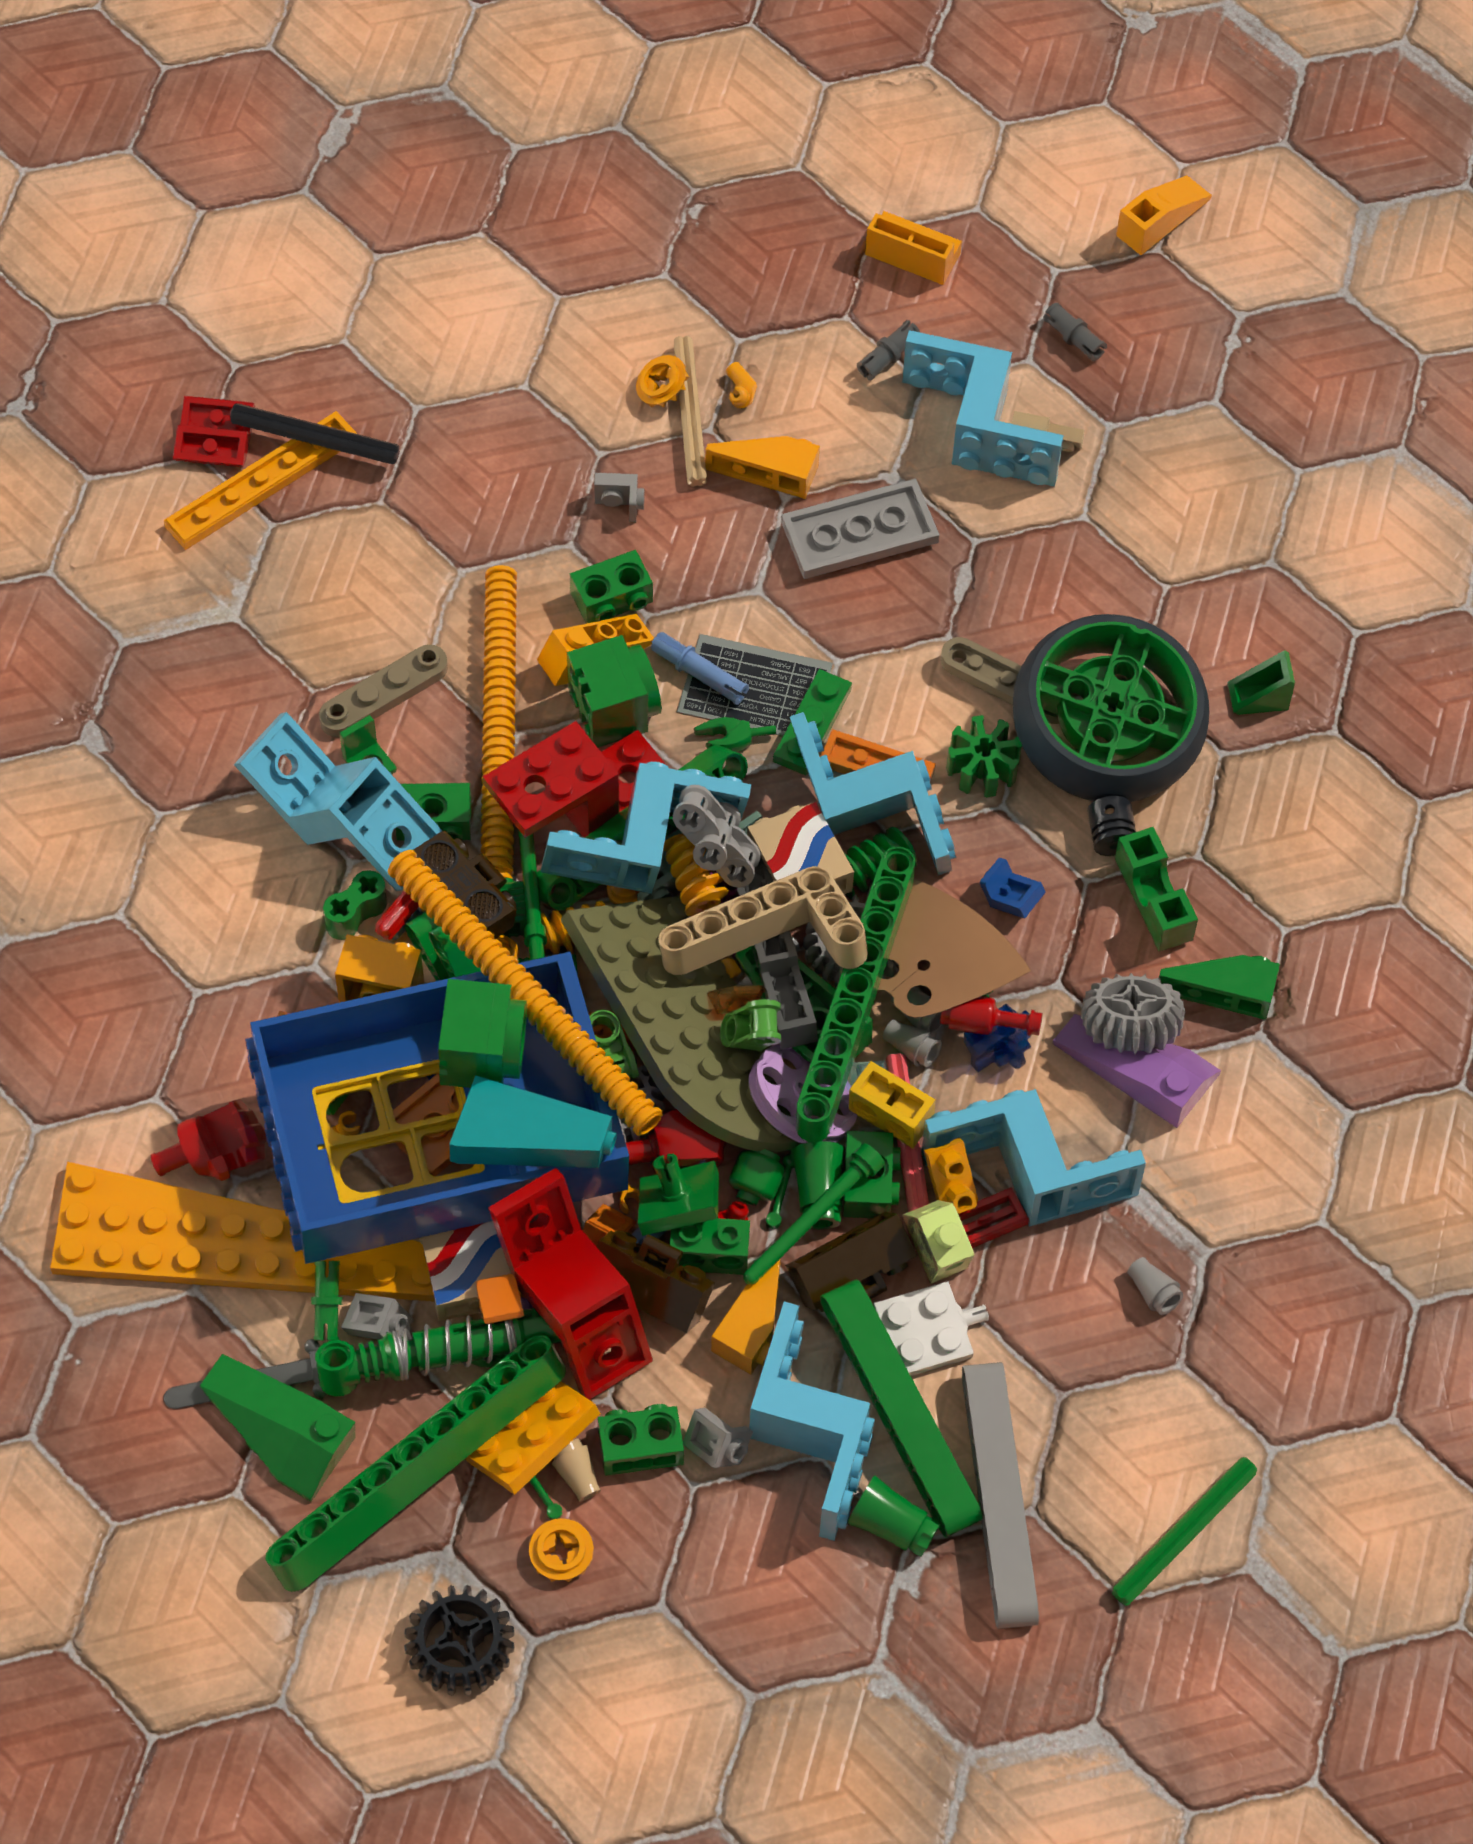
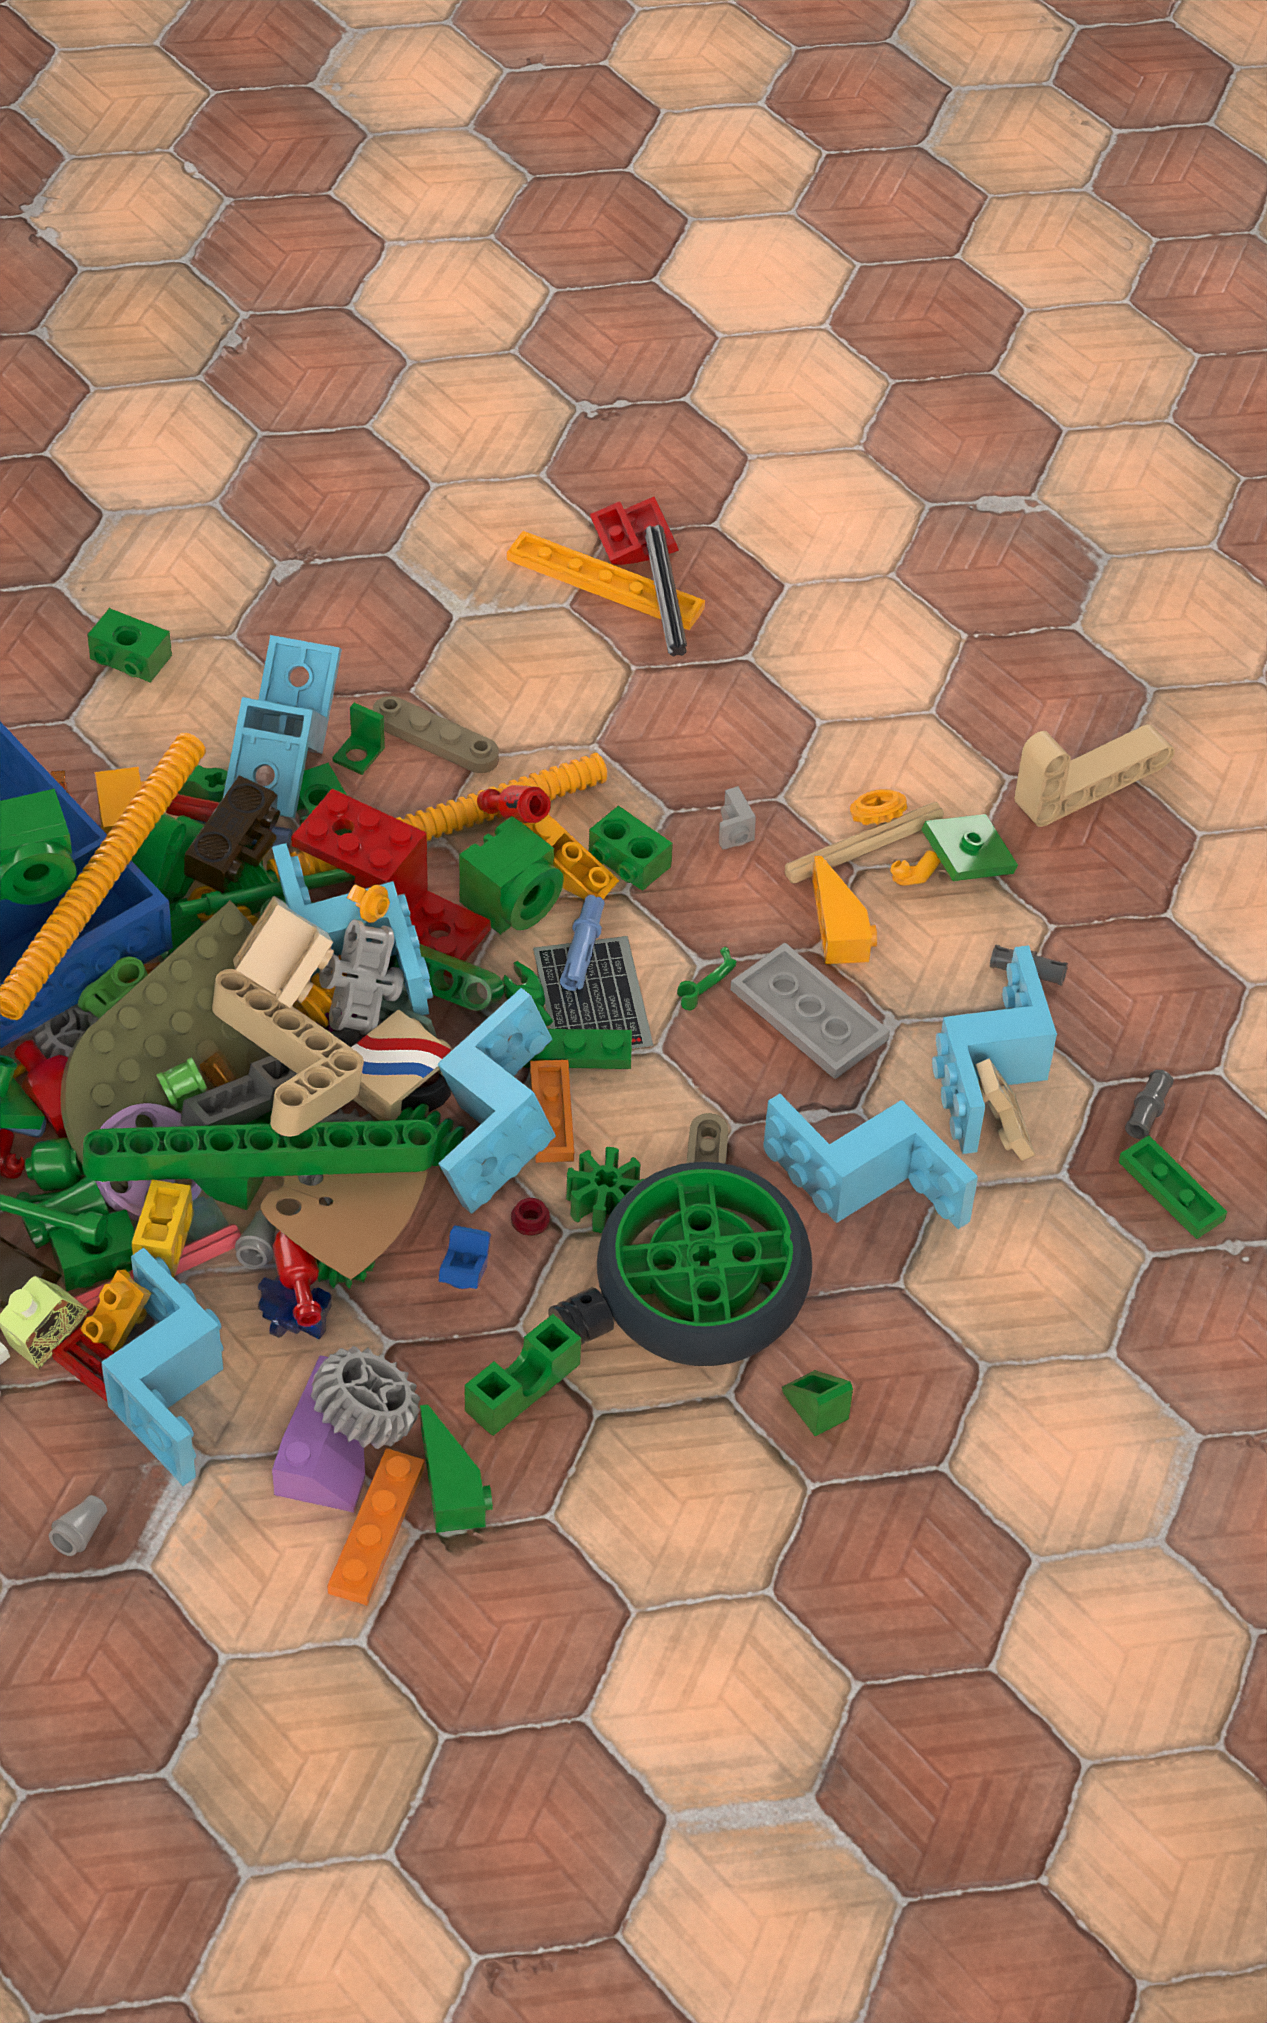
camera: 65 degrees right, 10 degrees down
light orange piece [865,211,962,285] -> none
none -> green brick [87,608,172,683]
none -> tan bracket [233,896,334,1008]
none -> orange plate [327,1448,425,1606]
none -> light orange plate [347,885,390,923]
none -> red piece [477,785,551,823]
none -> dark red plate [511,1198,550,1236]
none -> green piece [677,947,737,1011]
none -> medium azure bracket [763,1094,978,1229]
none -> green plate [921,814,1018,881]
none -> tan beam [1014,724,1175,827]
none -> green plate [1118,1135,1228,1239]

